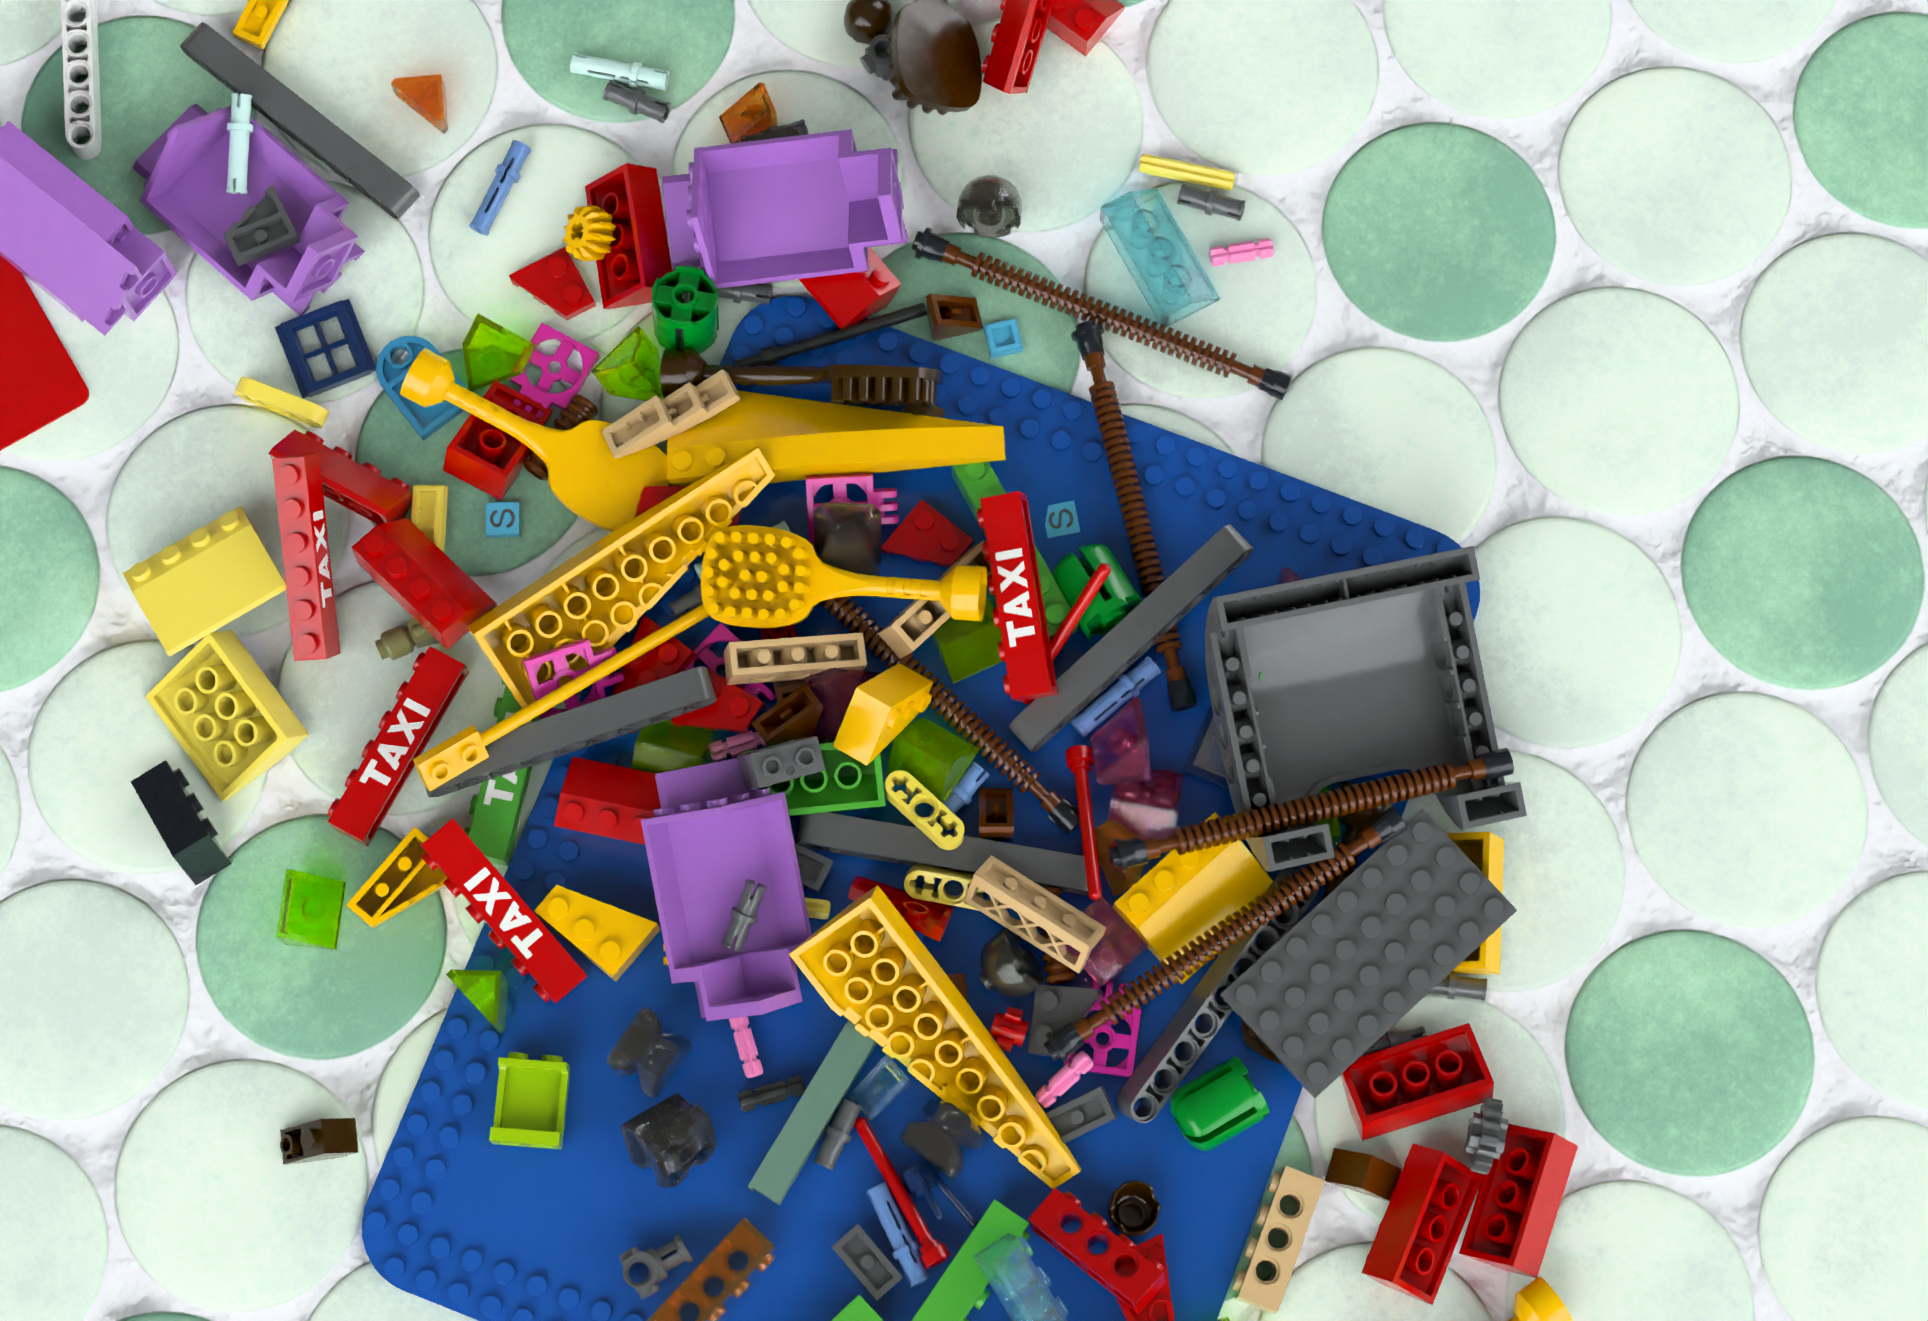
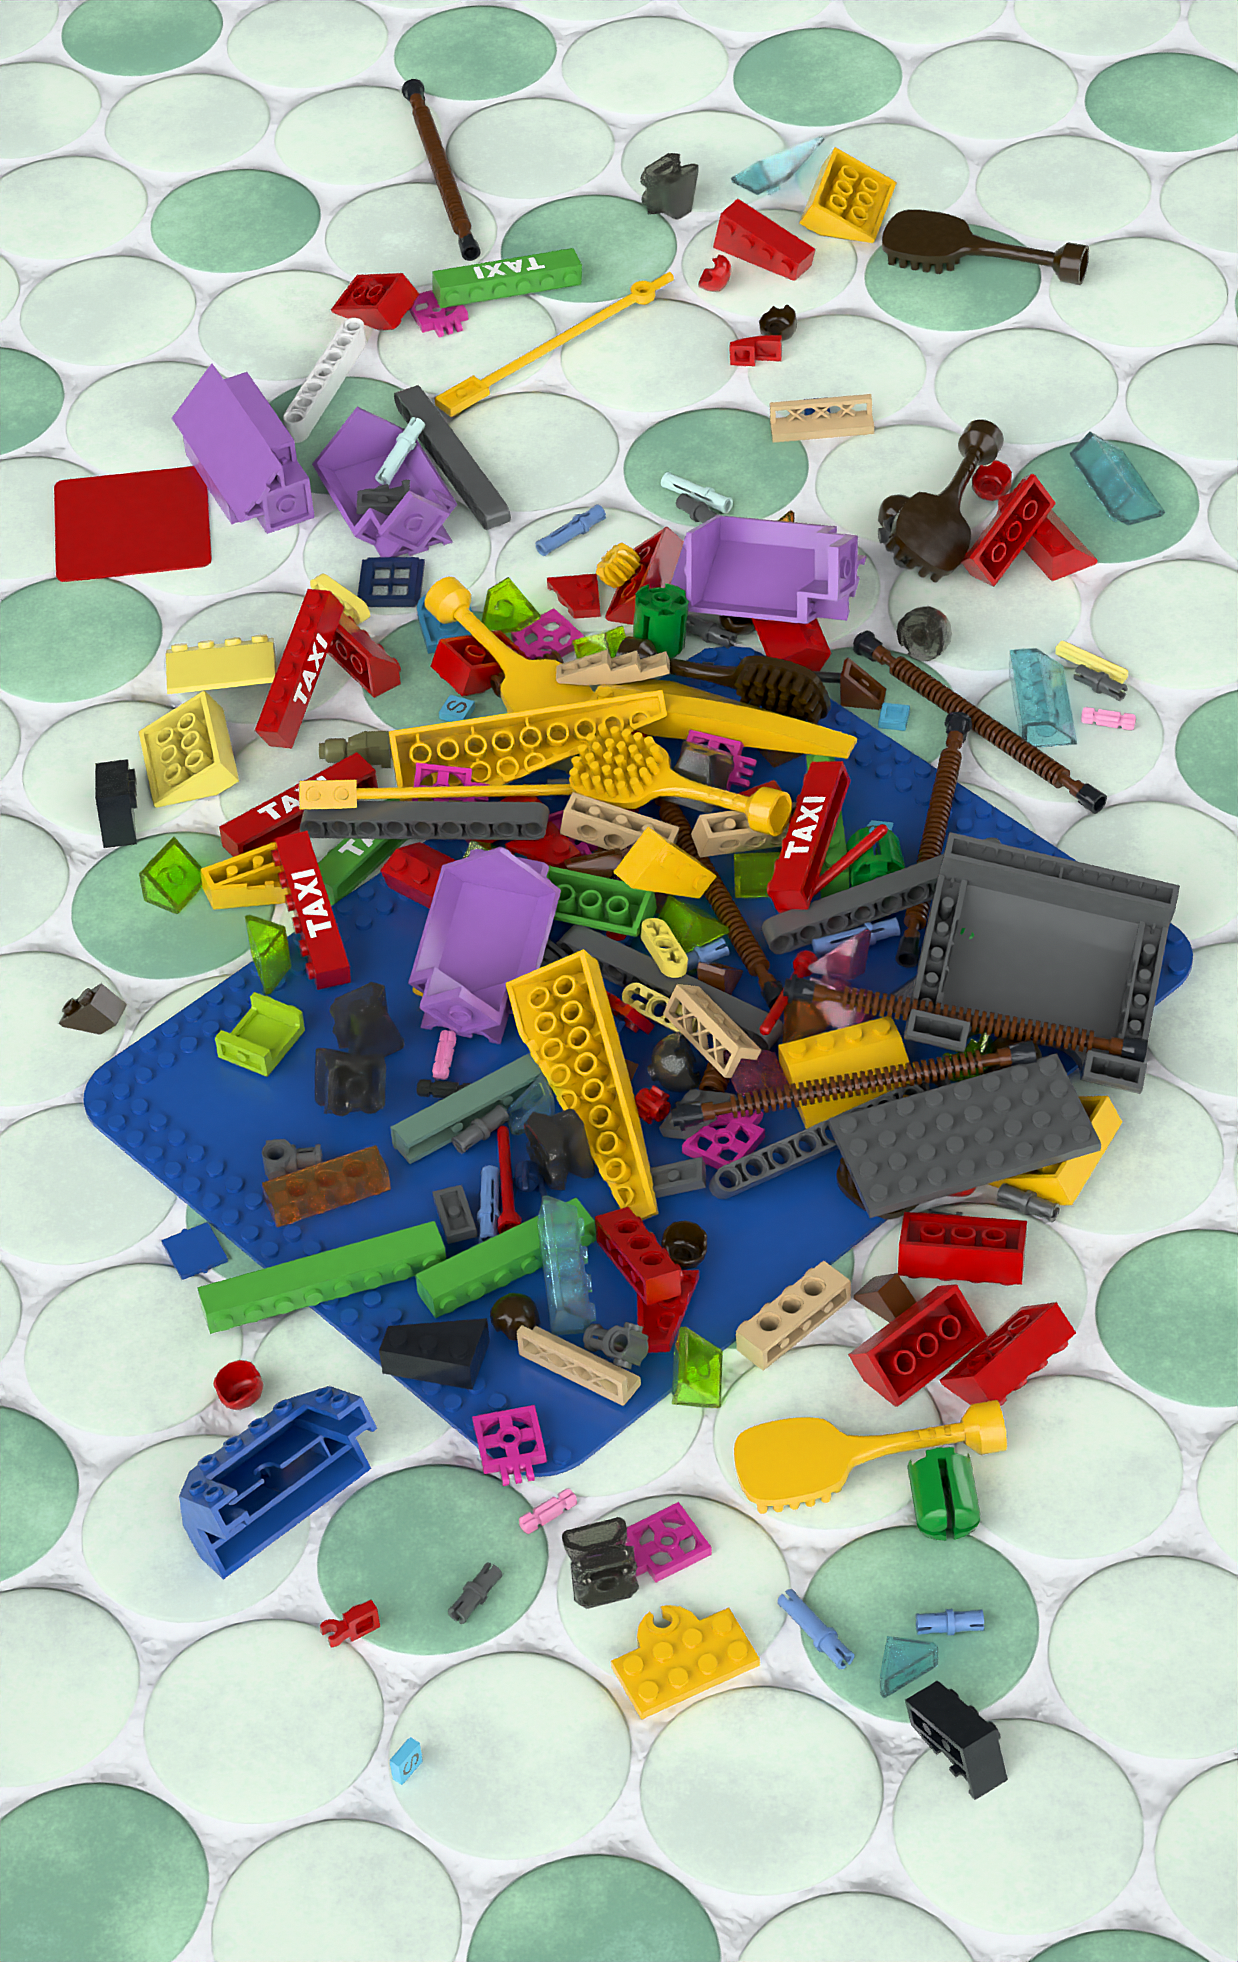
camera: 30 degrees right, 30 degrees down
red slope [351,518,498,650] -> none
clear orange slope [391,74,448,134] -> none
light yellow plate [411,485,448,553] -> none
yellow wedge [534,885,661,982] -> none
dark grey pin [721,879,767,952] -> none
dark grey window [737,736,826,788] -> none
bright pink axle [1035,1051,1094,1108] -> none
green cylinder [1170,1056,1270,1151] -> none
dark grey gear [1465,1097,1508,1174] -> none

